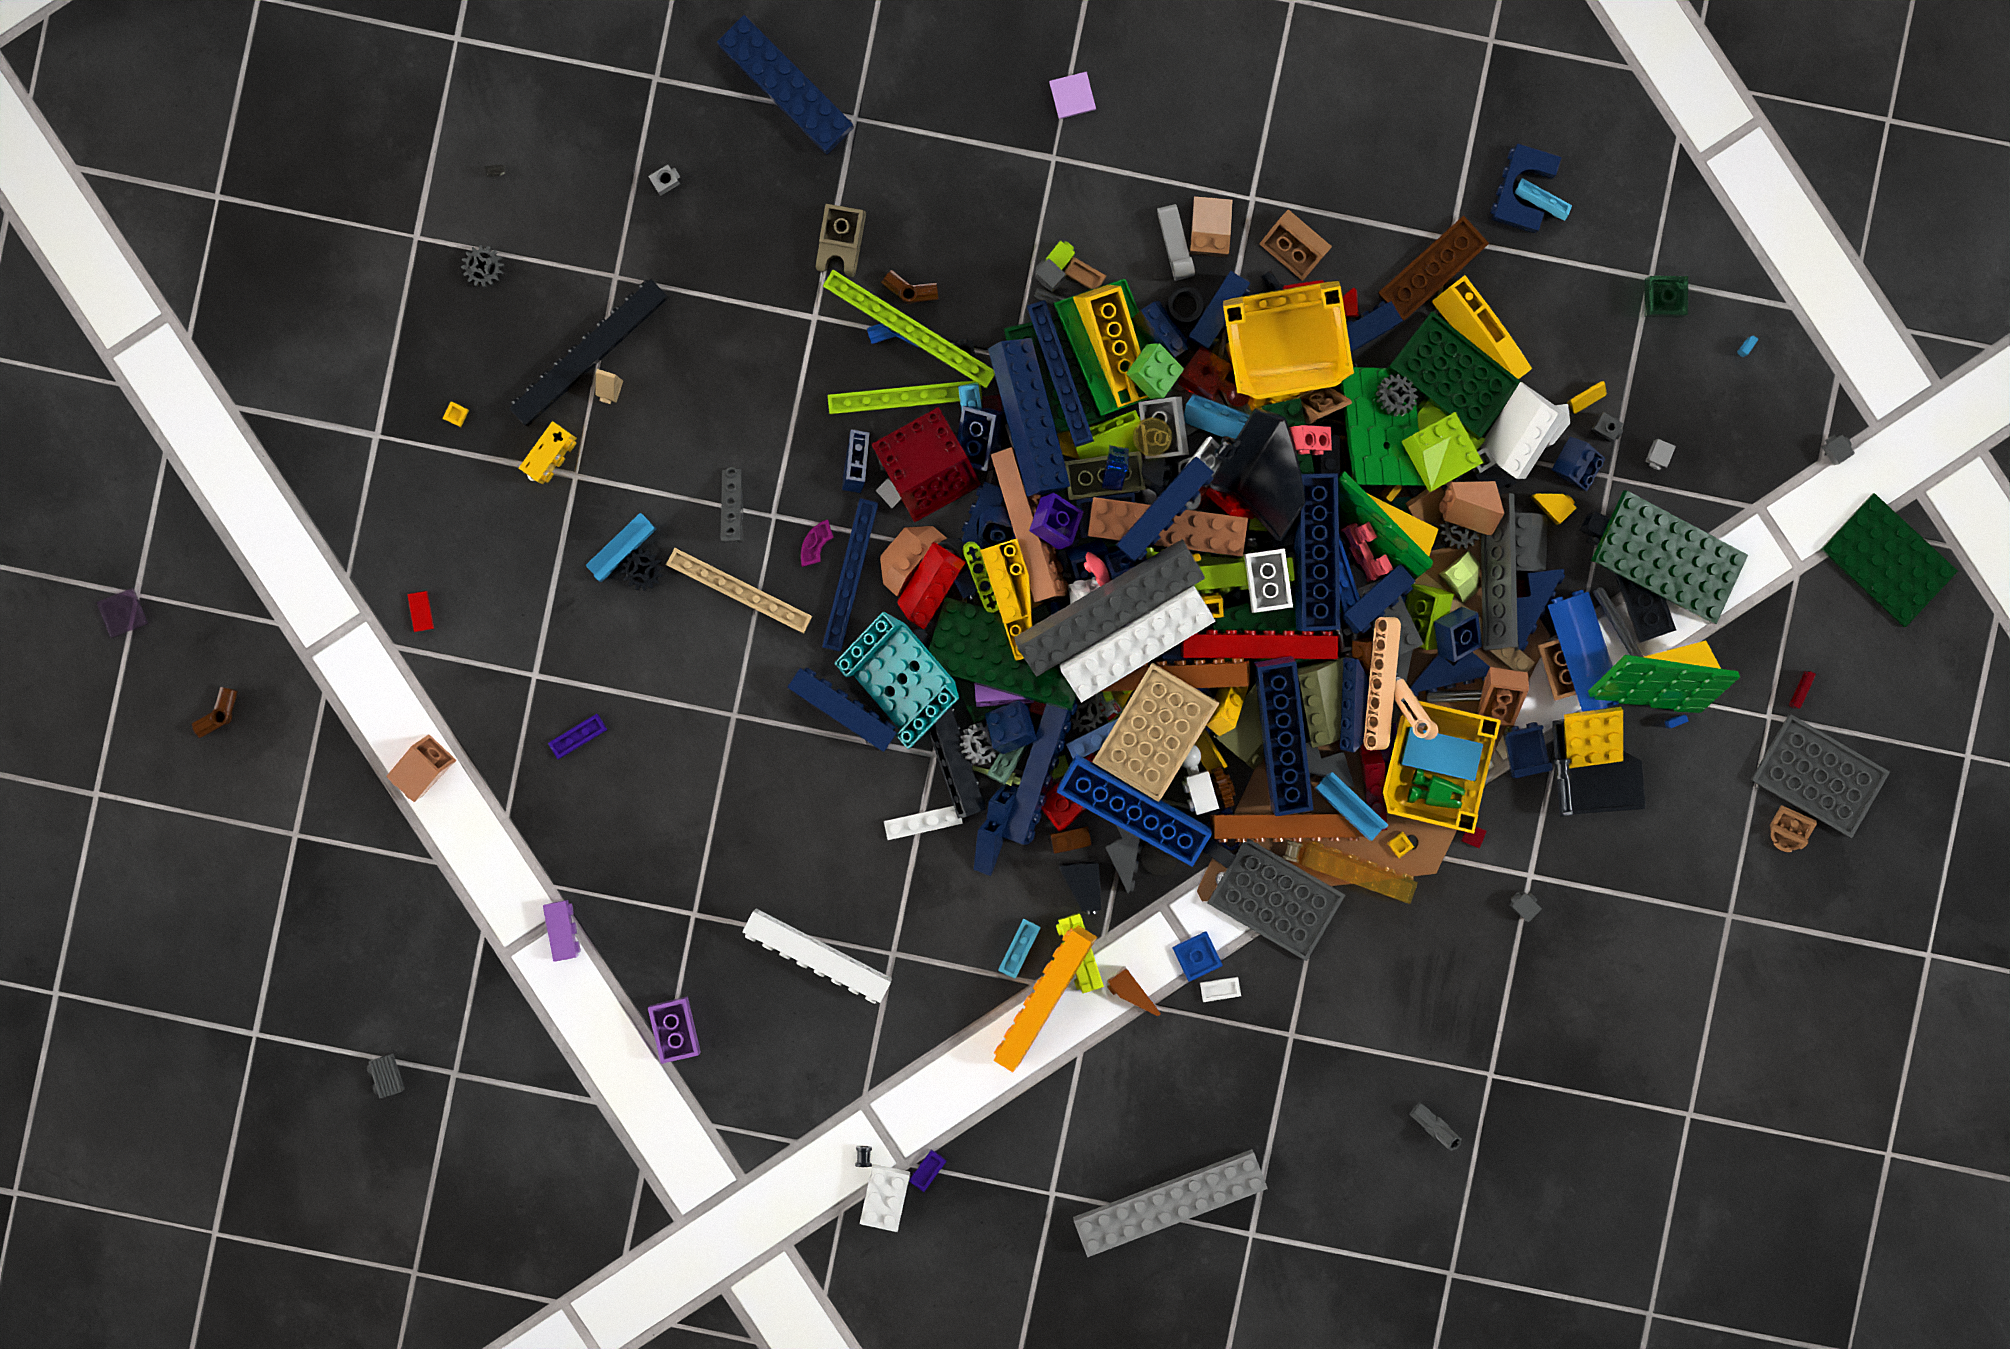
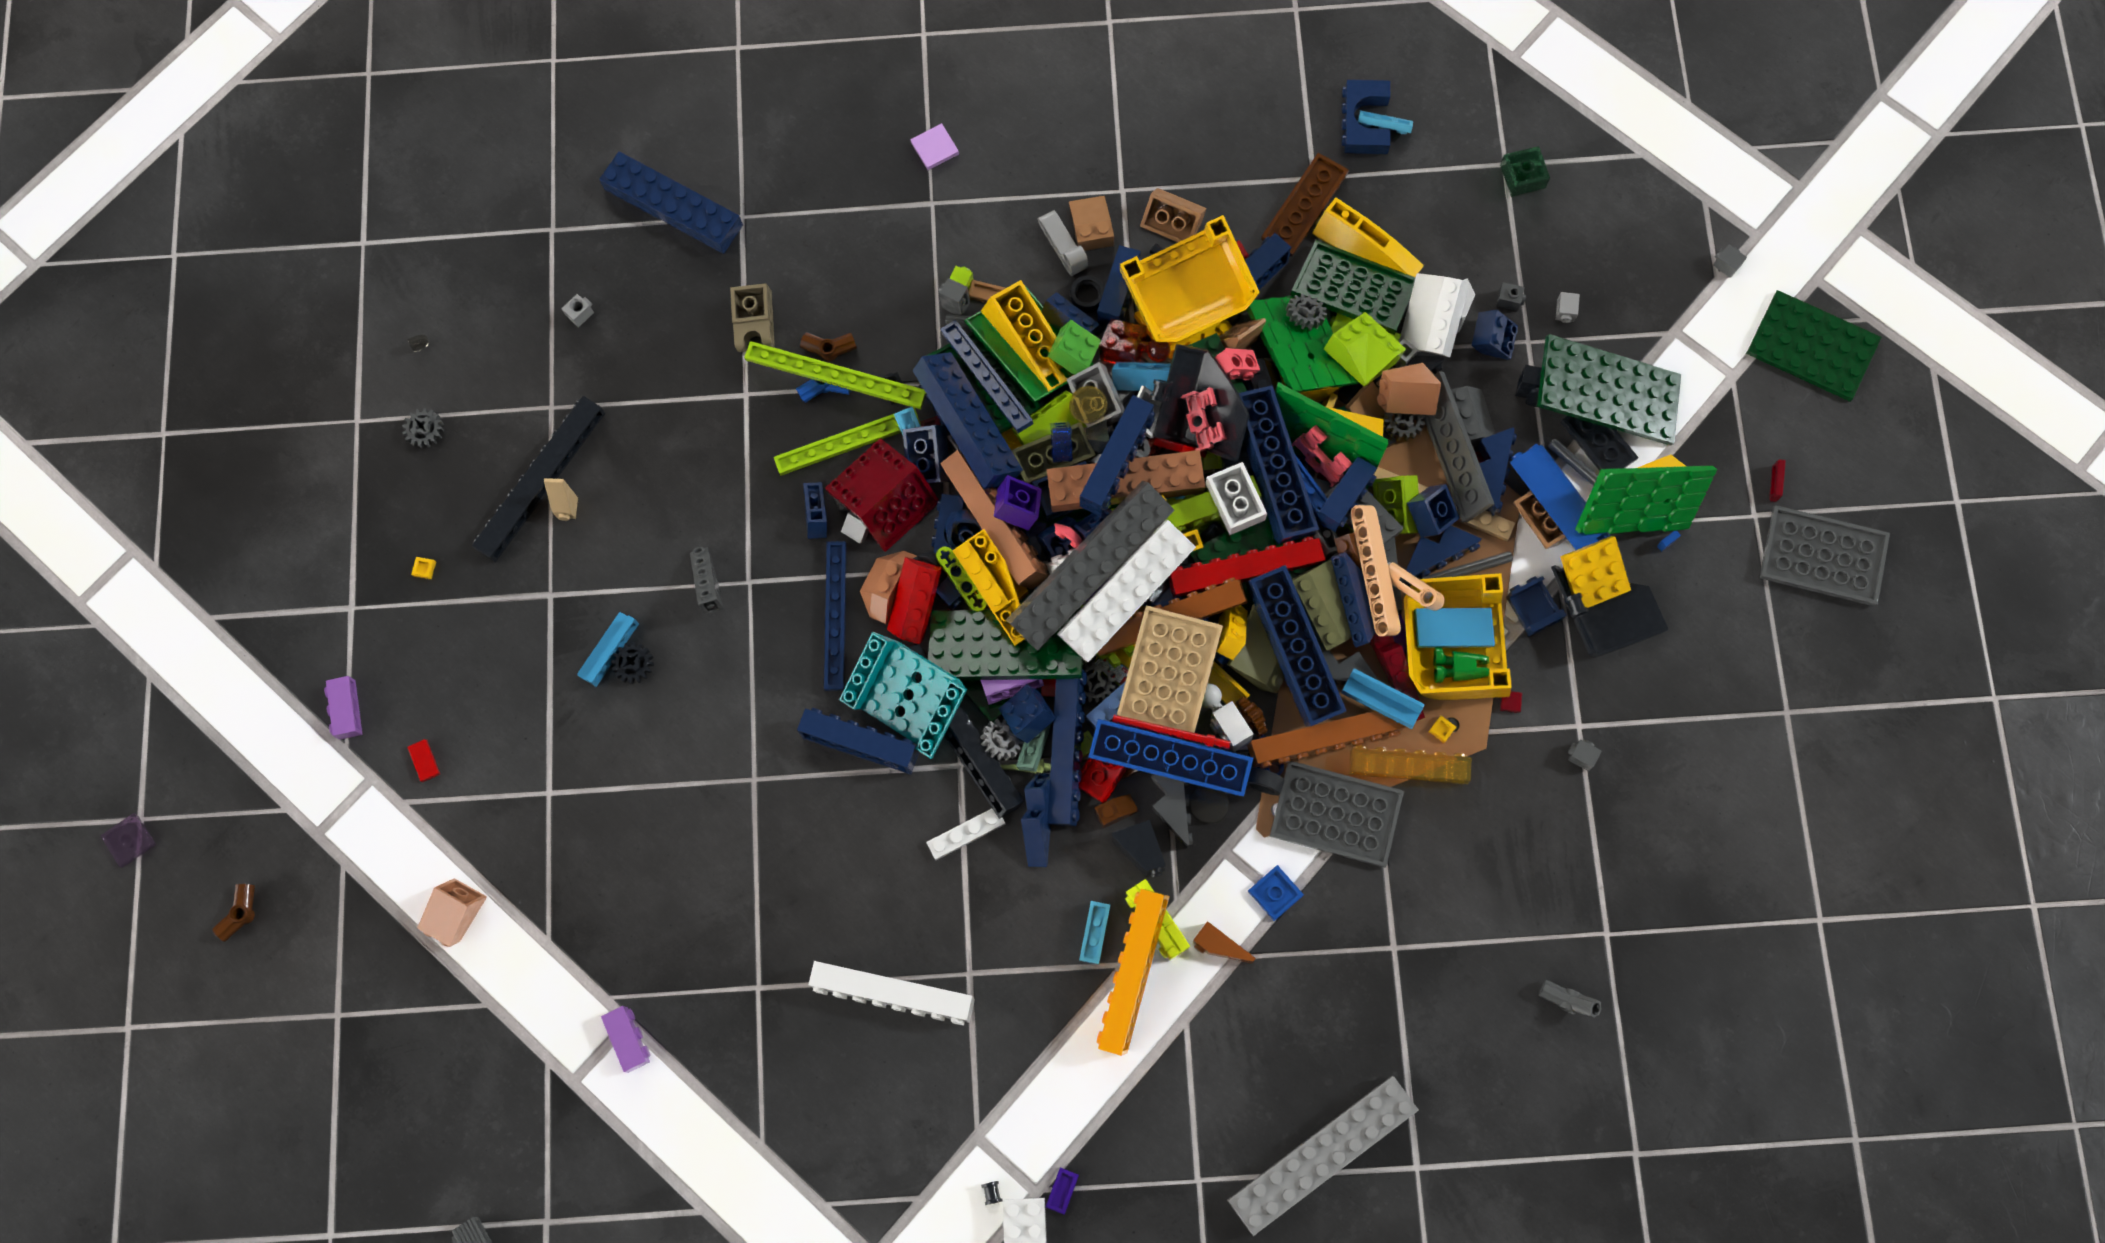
camera: 10 degrees left, 15 degrees down
yellow piece [519,421,577,484] -> none
dark purple tile [548,713,608,760] -> none
medium lavender brick [648,996,701,1064] -> none
tan plate [666,548,813,633] -> none
magenta tile [801,519,834,567] -> none
white tile [1200,977,1241,1002] -> none
dark tan bush [1282,840,1304,863] -> none
yellowish green slope [1439,550,1481,604] -> none
nougat slope [1477,667,1529,727] -> none
yellow slope [1530,494,1576,525] -> none
yellow slope [1567,381,1607,414] -> none
dark azure tile [1737,336,1759,357] -> none
medium nougat slope [1770,805,1817,852] -> none
none -> medium lavender brick [324,676,363,740]
none -> red bar [1112,715,1231,749]
none -> coral piece [1181,387,1227,452]

